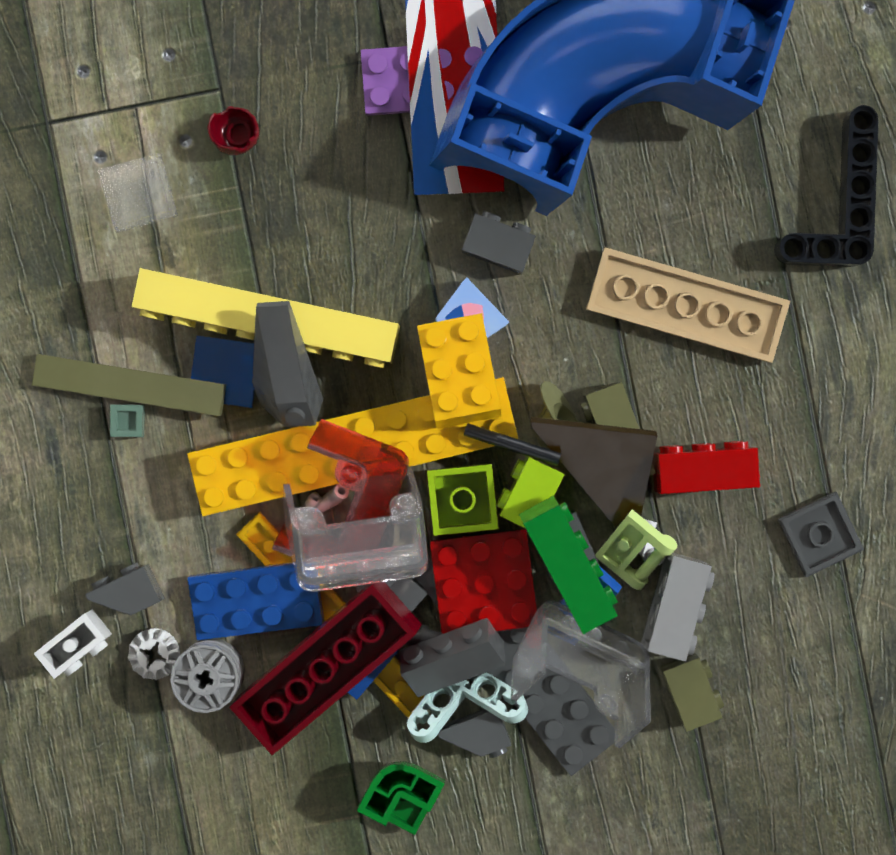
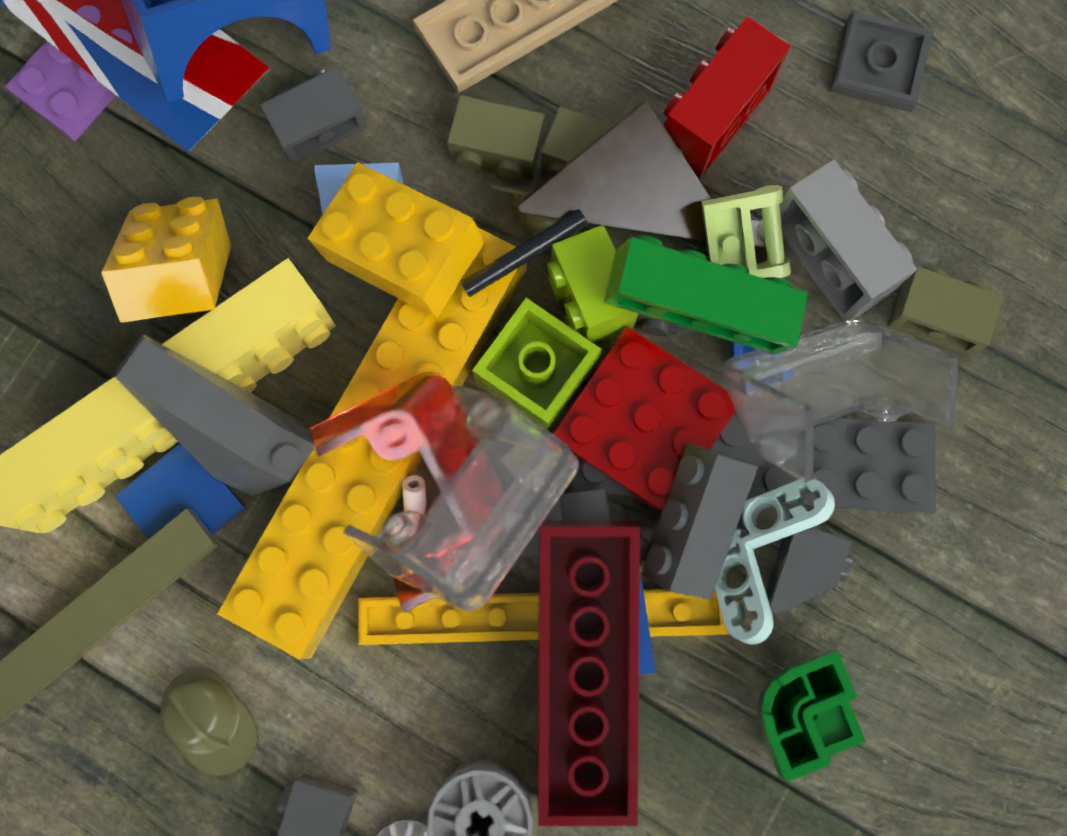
camera: 45 degrees left, 10 degrees down
sand green plate [110,405,145,437] -> none
blue plate [188,560,325,640] -> none
none -> yellow brick [102,197,231,323]
none -> olive piece [160,669,258,776]
none -> olive brick [447,95,545,180]

